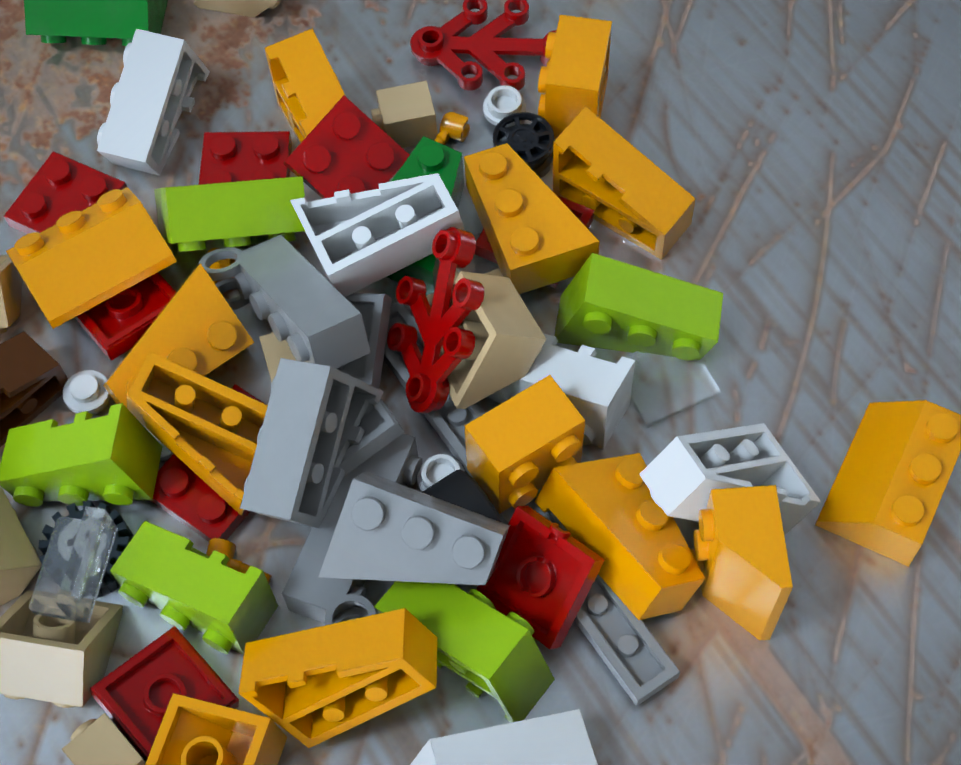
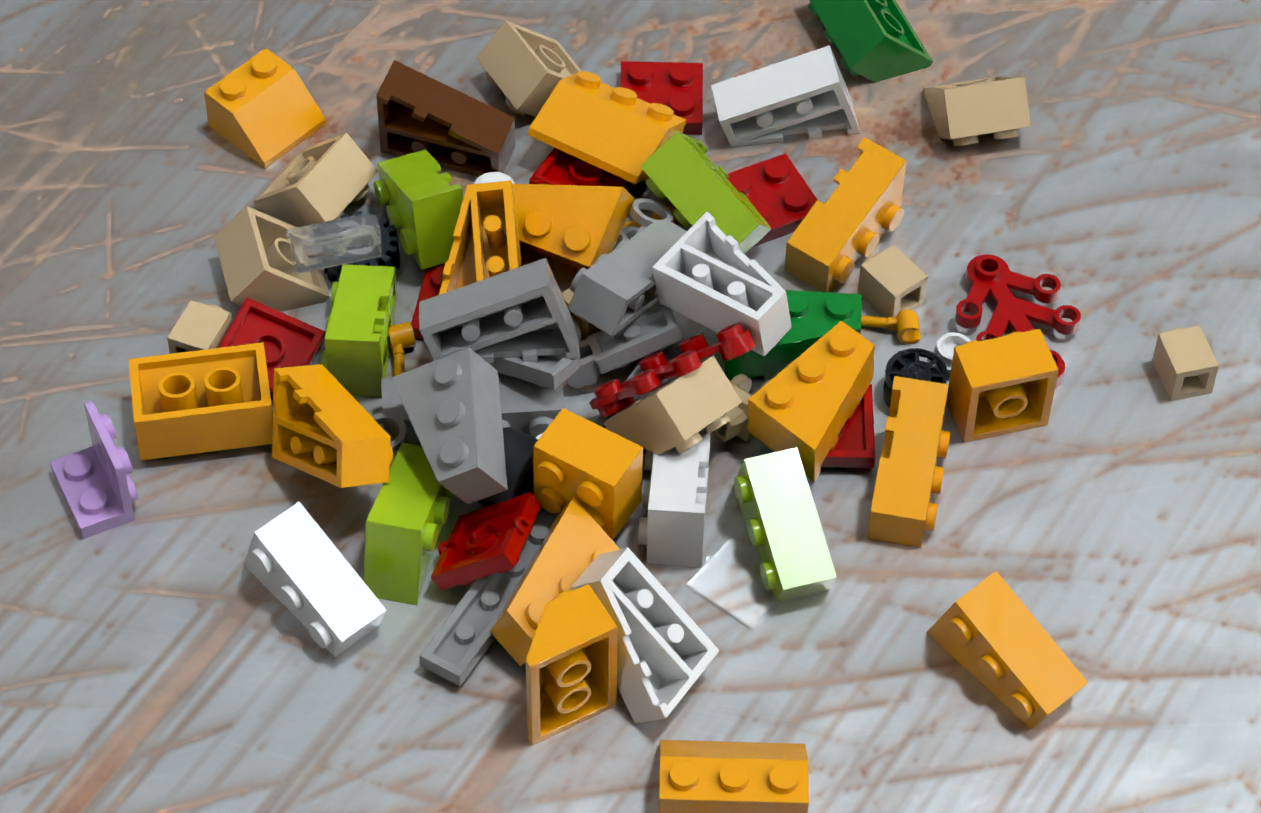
camera: 60 degrees right, 10 degrees down
red plate [283,95,410,199] -> none
none -> light orange wedge [926,571,1088,729]

